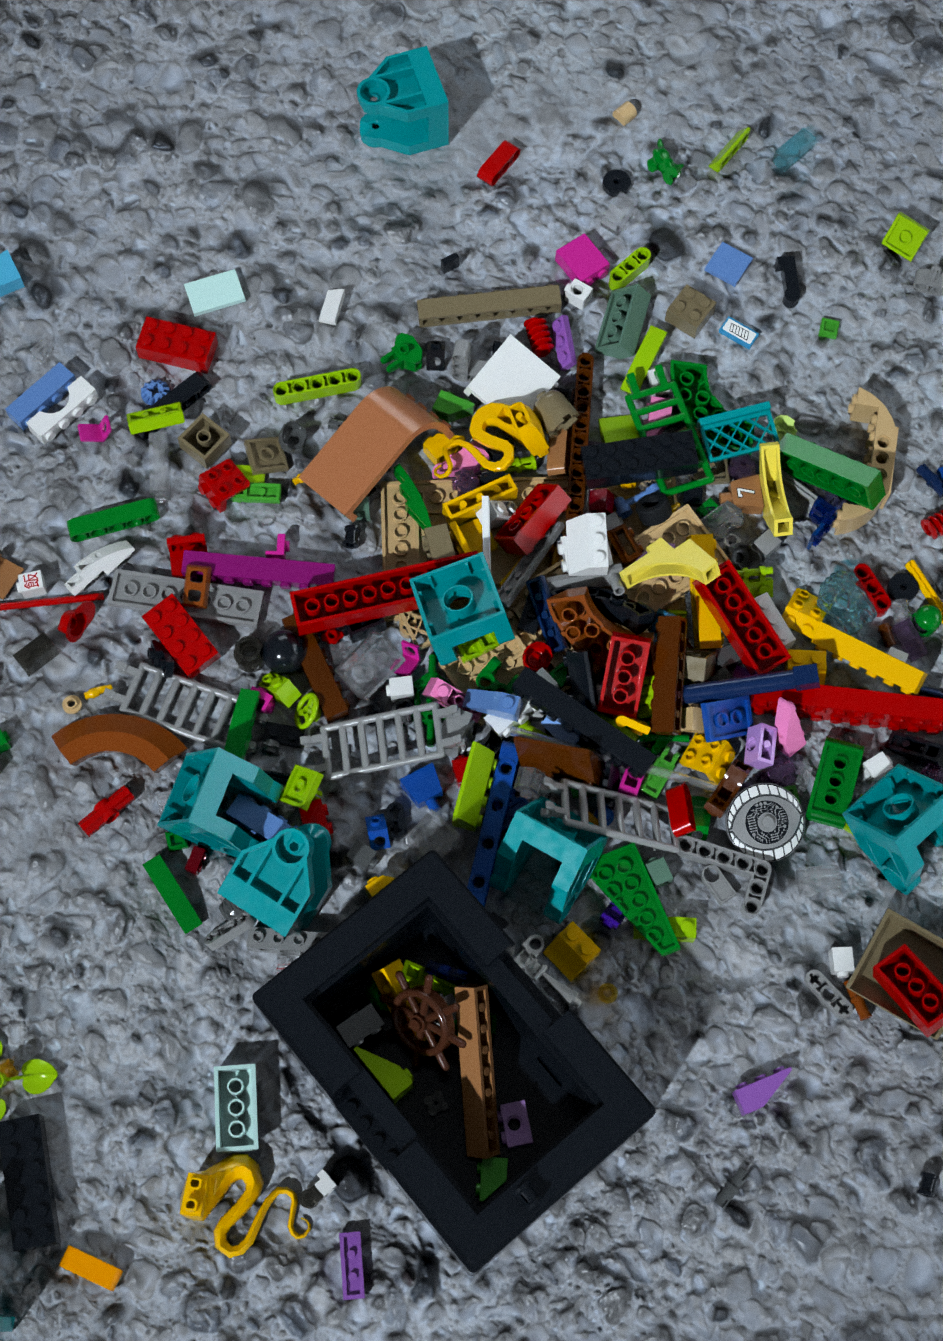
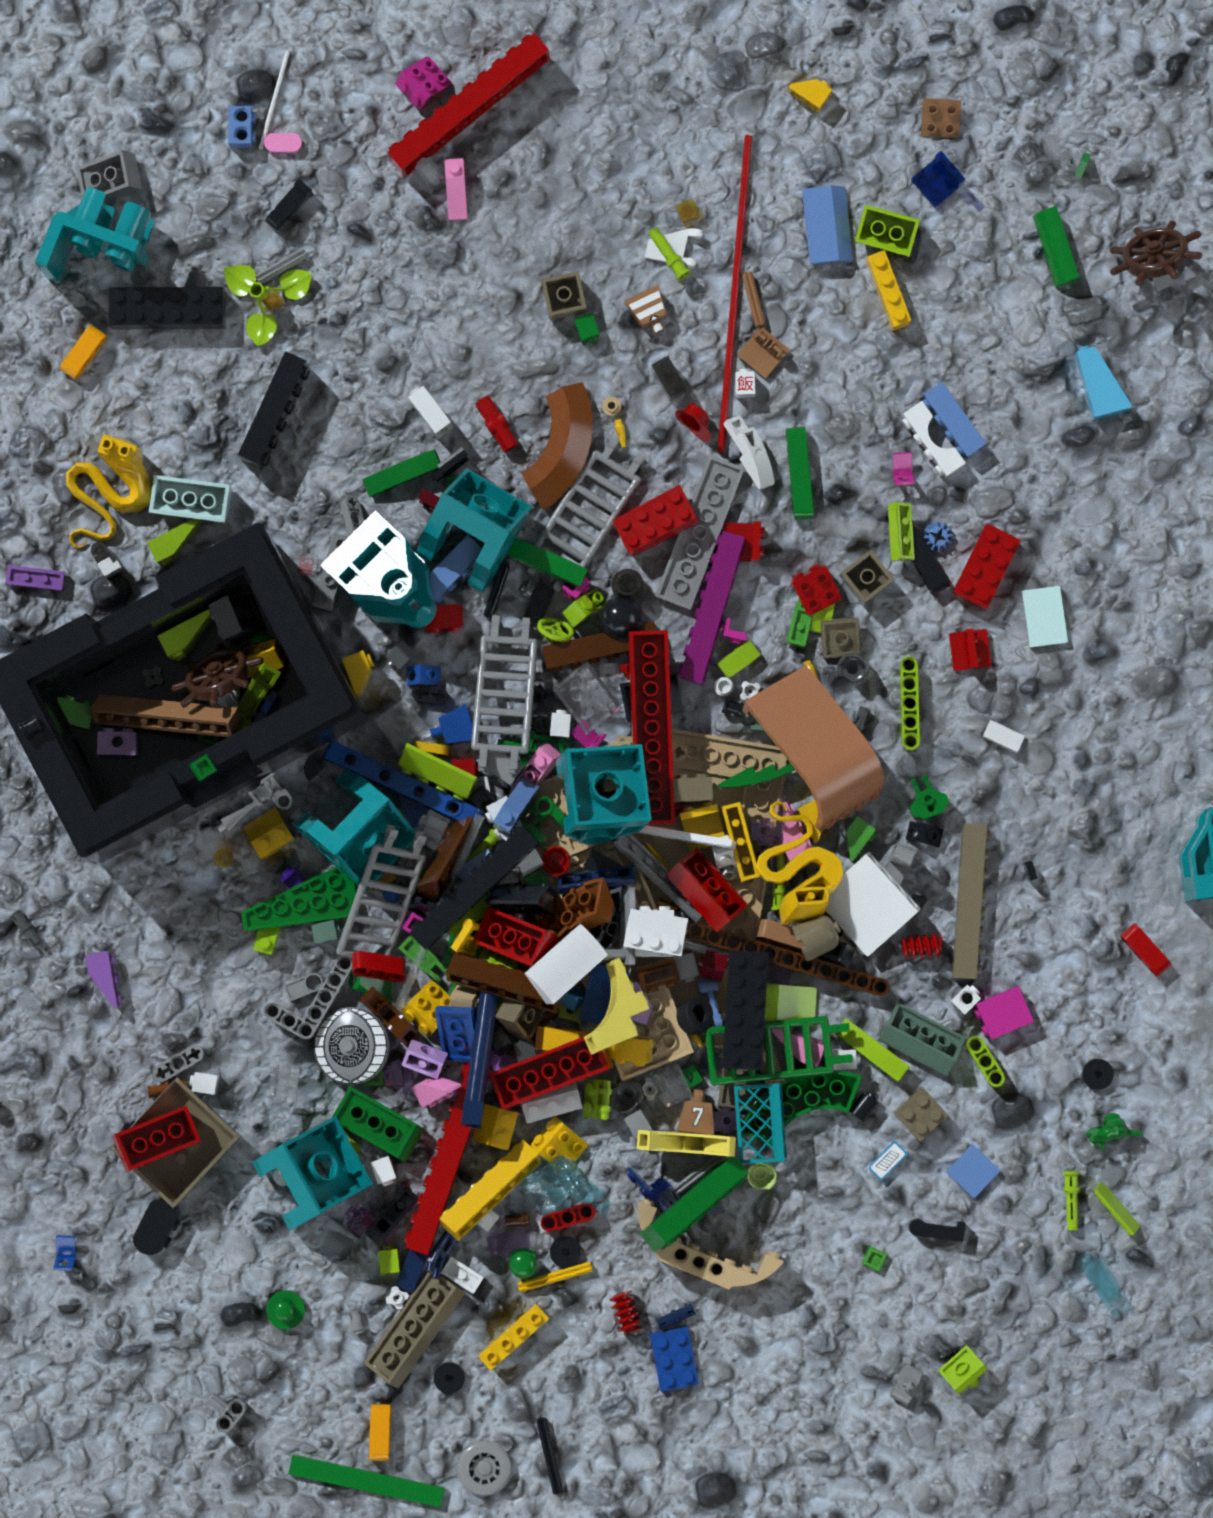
camera: 110 degrees right, 15 degrees up
black slope [147,640,174,678] -> none
dark orange piece [182,564,212,609] -> none
lime tile [279,764,324,811] -> none
medium lavender plate [551,315,577,372] -> none
tan brick [612,101,637,126] -> none
none -> lime slope [147,519,202,566]
none -> green tile [189,754,217,782]
none -> black brick [238,351,311,470]
none -> white brick [408,386,453,440]
none -> yellow beam [413,741,450,756]
none -> black piece [429,447,469,482]
none -> white slope [524,924,608,1004]
none -> blue plate [579,964,631,1025]
none -> white plate [714,677,733,696]
none -> lime slope [717,639,761,678]
none -> white plate [740,681,760,700]
none -> black brick [849,1092,878,1122]
none -> red bracket [949,628,991,671]
none -> lime pin [1062,1171,1080,1230]

